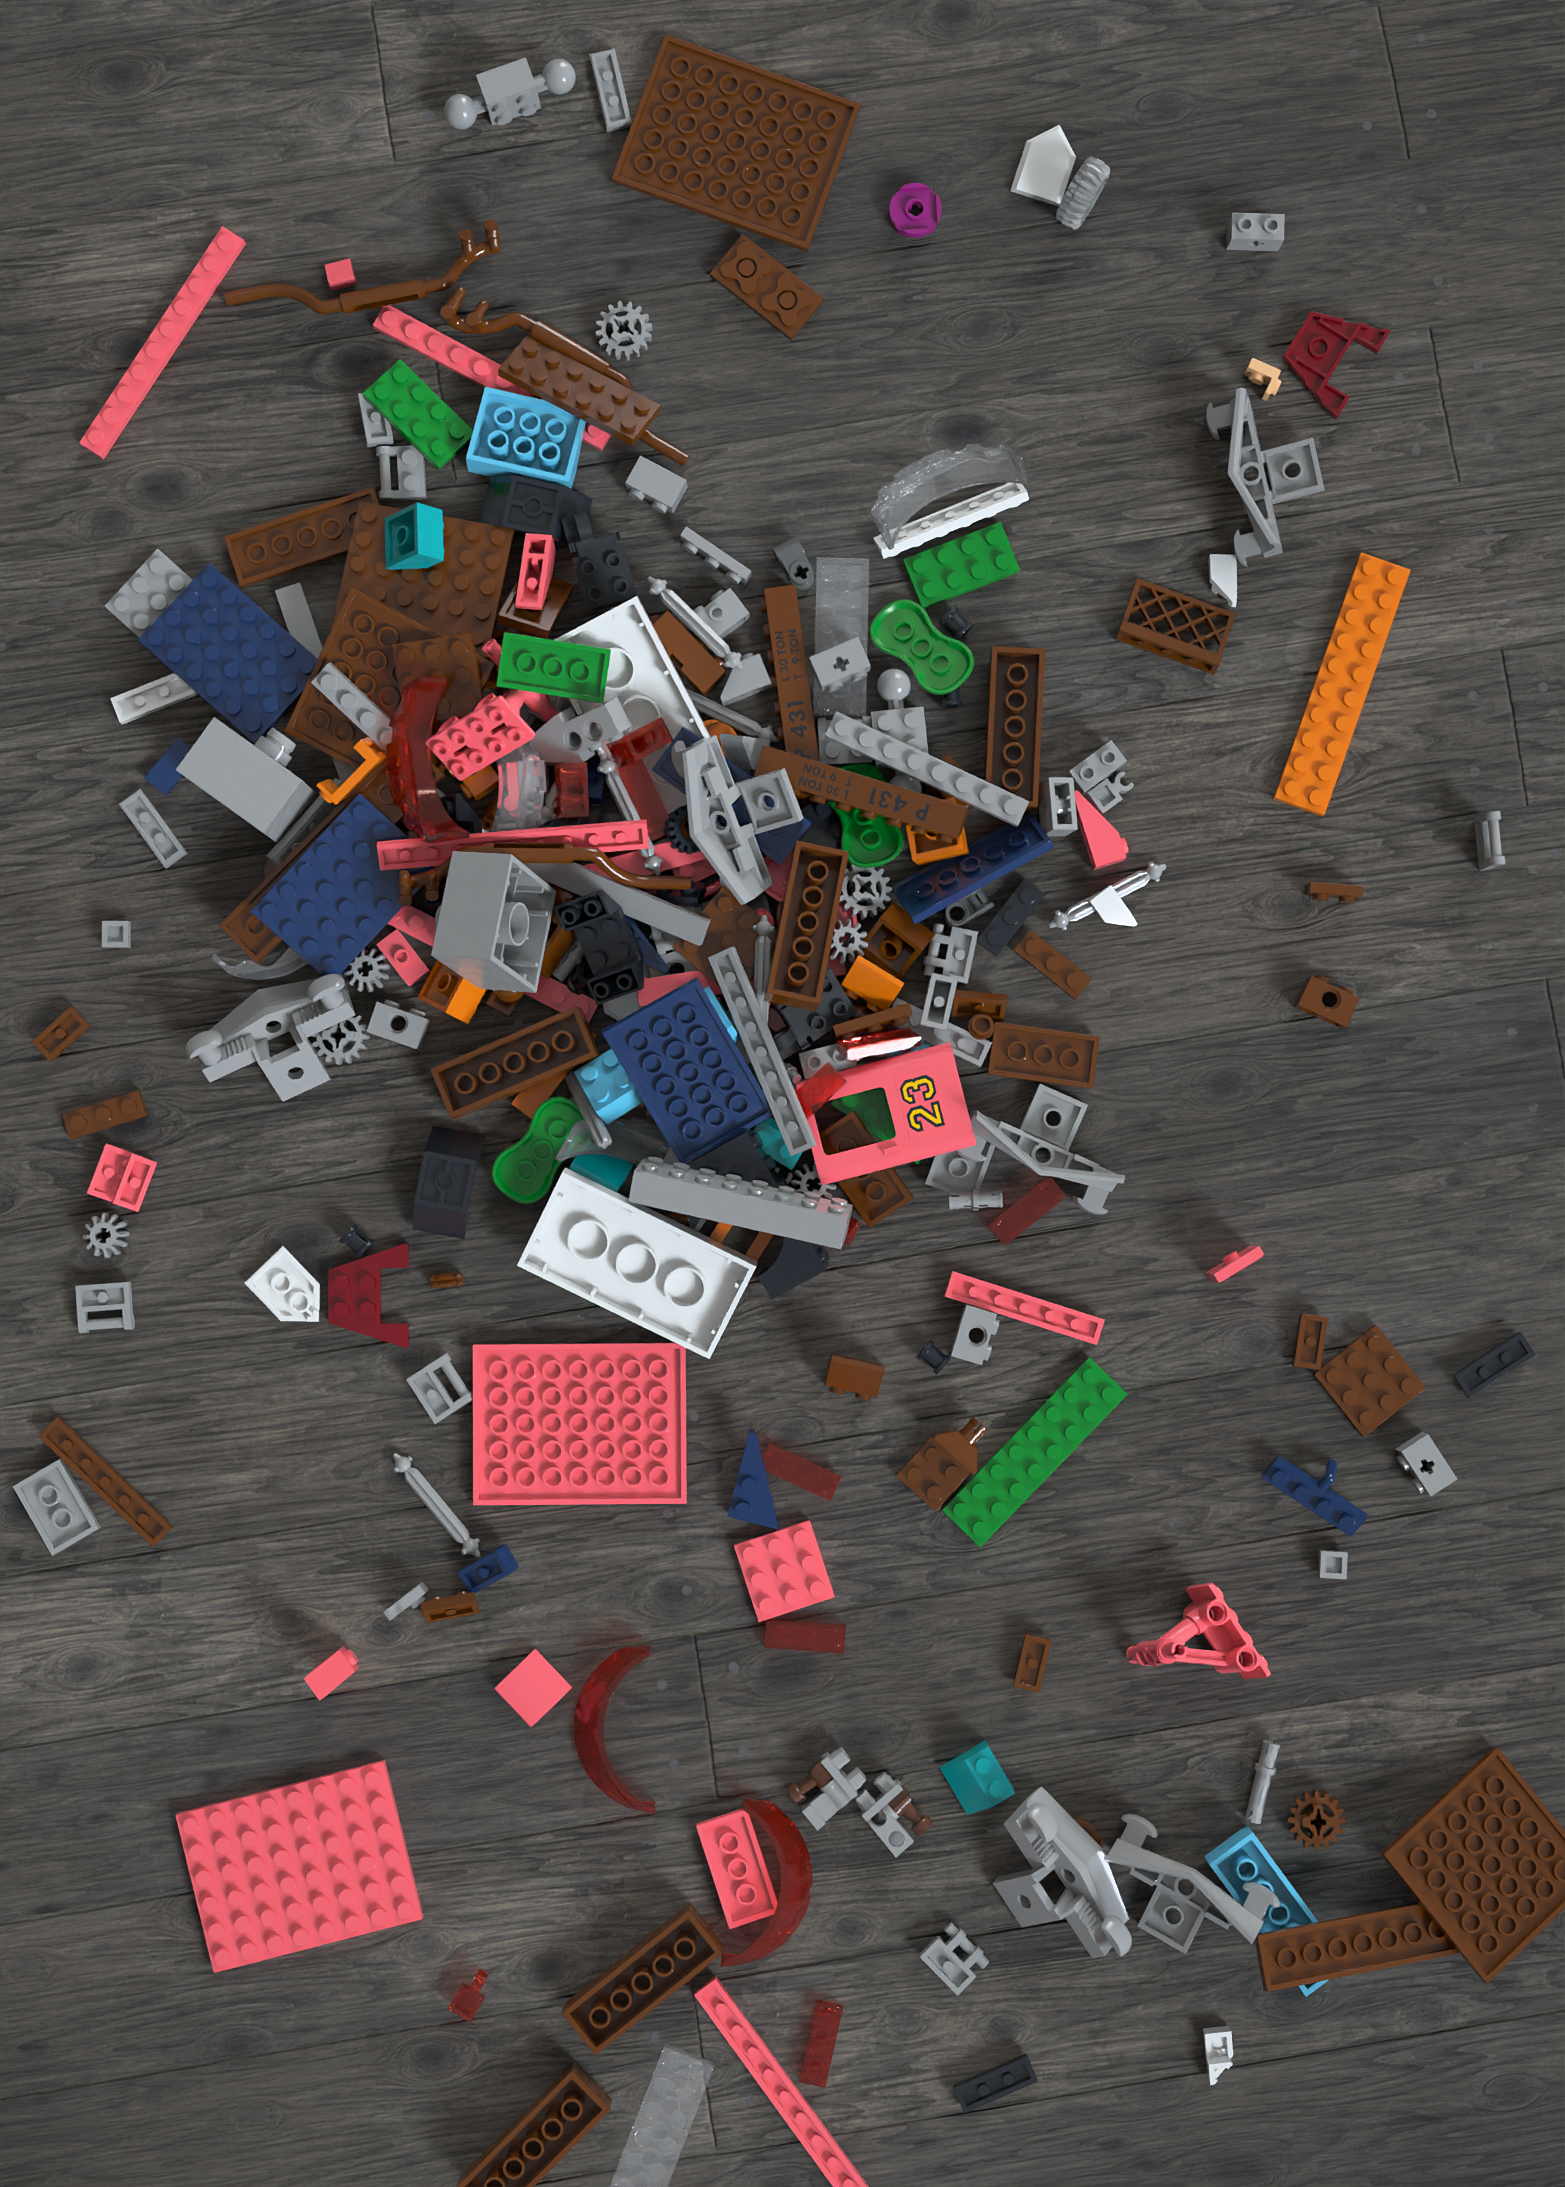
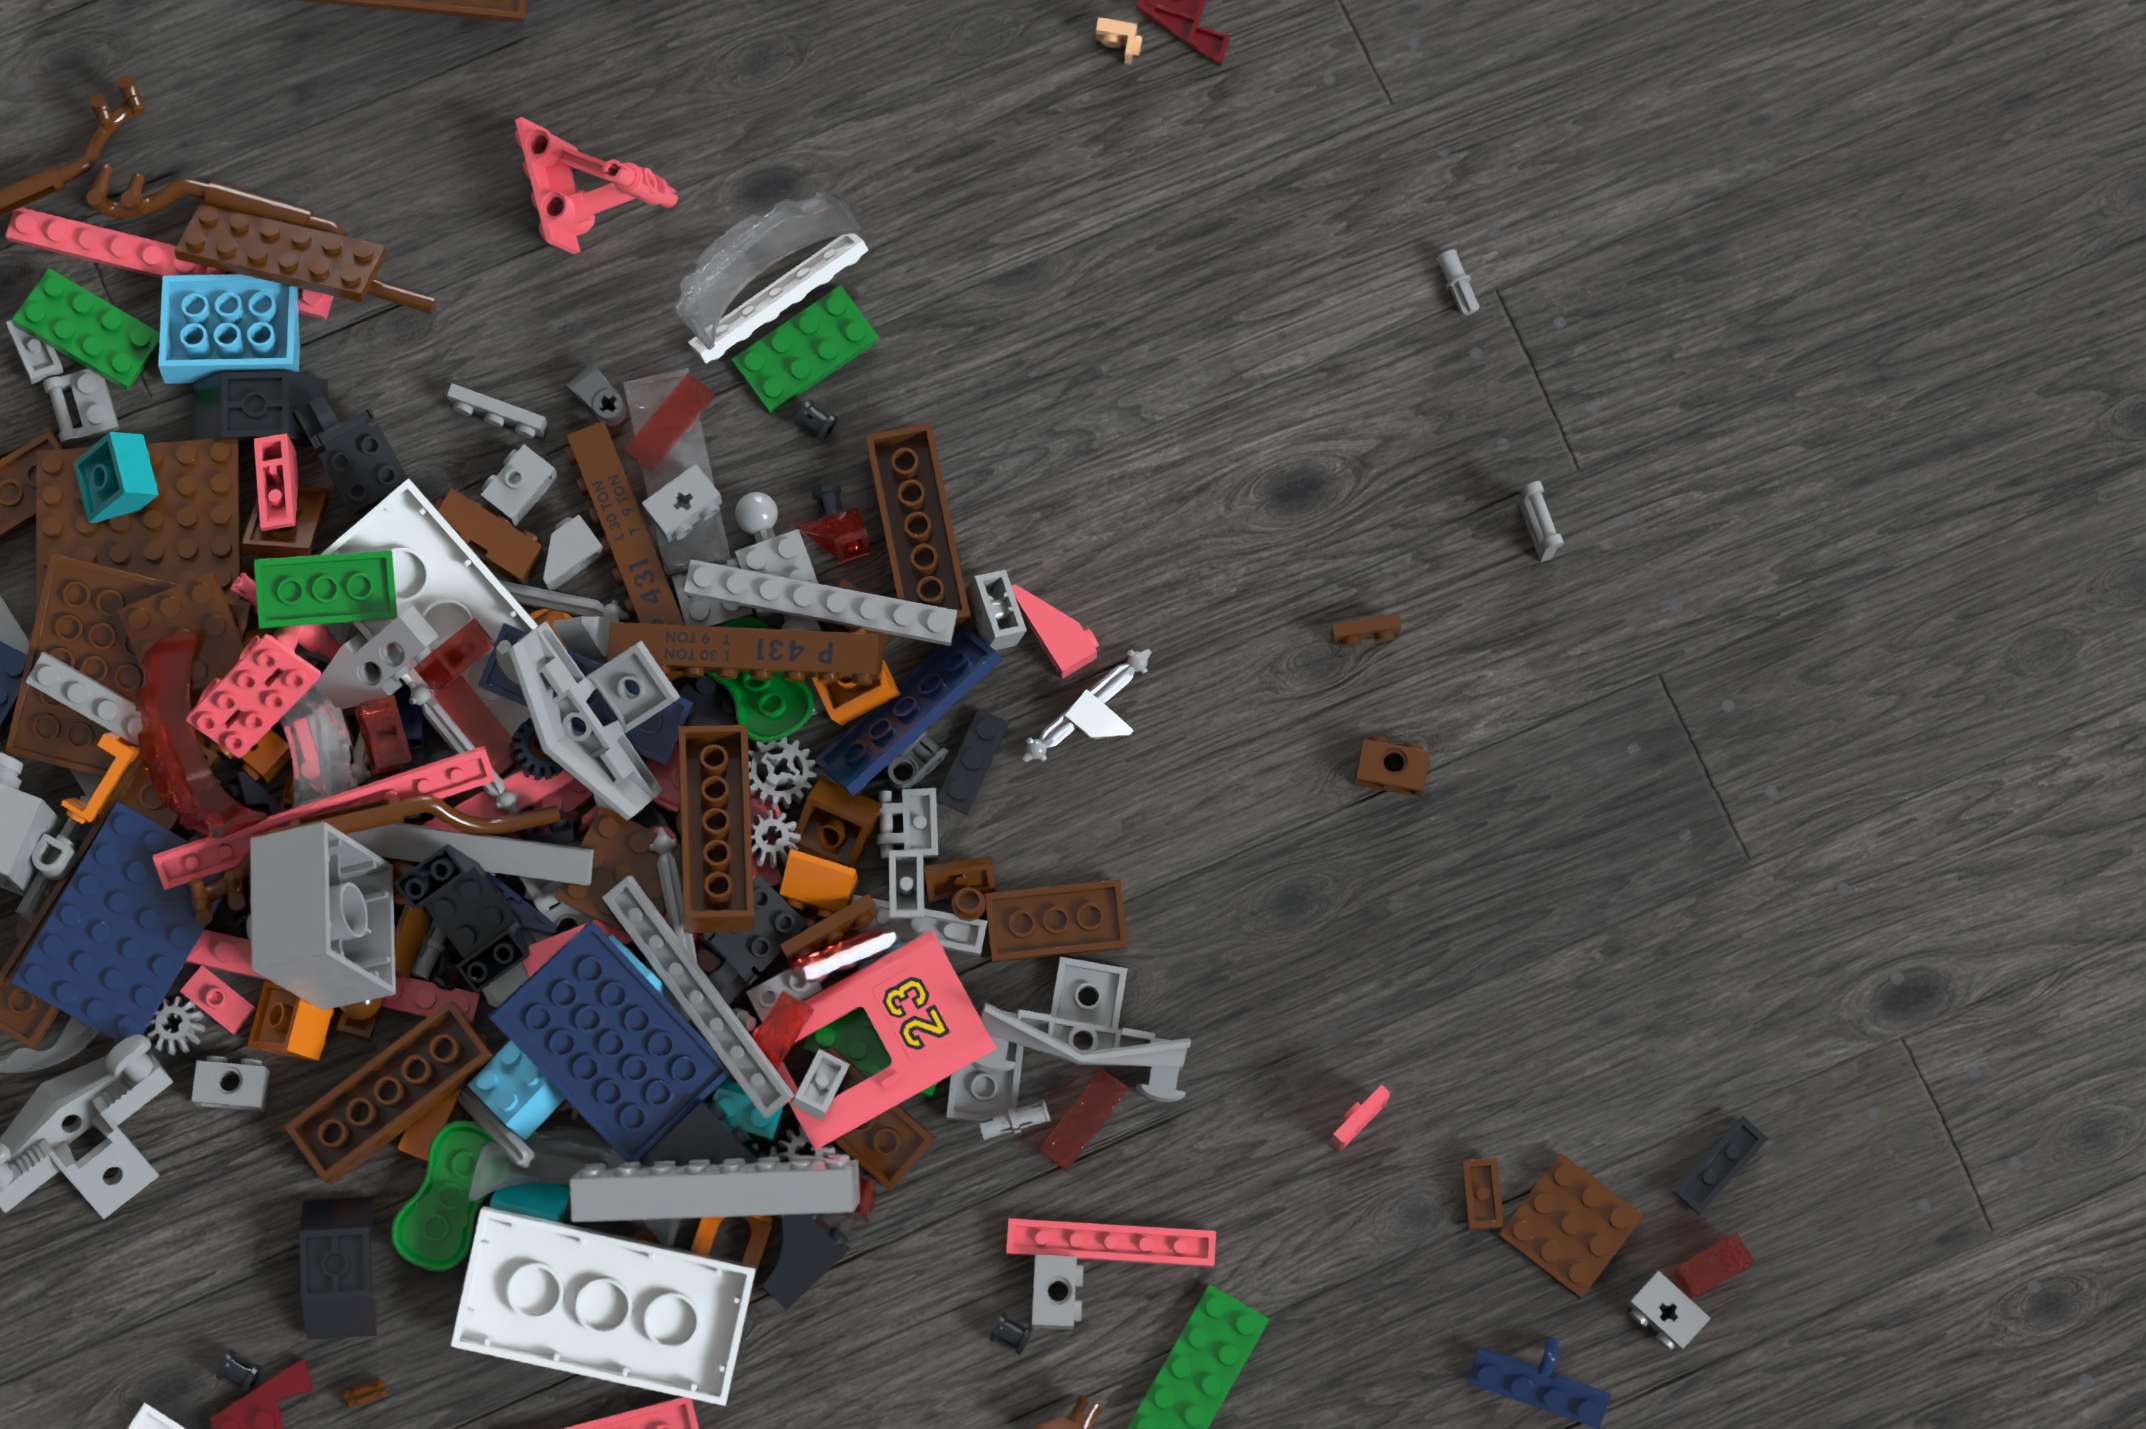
camera: 15 degrees left, 10 degrees down
light grey gear [312,1011,370,1065] -> none
light grey gear [596,301,652,361] -> none
light grey brick [625,456,687,514] -> none
light grey wheel [647,576,743,671] -> none
reddish brown piece [710,234,824,341] -> none
reddish brown slope [824,1353,885,1400] -> none
green plate [870,599,974,695] -> none
reddish brown plate [1013,930,1092,1000] -> none
light grey brick [1066,740,1127,796] -> none
light grey plate [1085,771,1134,815] -> none
reddish brown fence [1115,578,1236,675] -> none
light grey piece [1206,388,1325,567] -> none
white slope [1208,554,1237,607] -> none
orange plate [1273,552,1411,816] -> none
none -> light grey plate [32,833,80,880]
none -> coral plate [515,117,678,254]
none -> clear red plate [624,373,715,473]
none -> light grey plate [791,1049,850,1121]
none -> clear red slope [793,507,871,563]
none -> light grey axle [1436,250,1479,316]
none -> clear red brick [1672,1232,1755,1300]

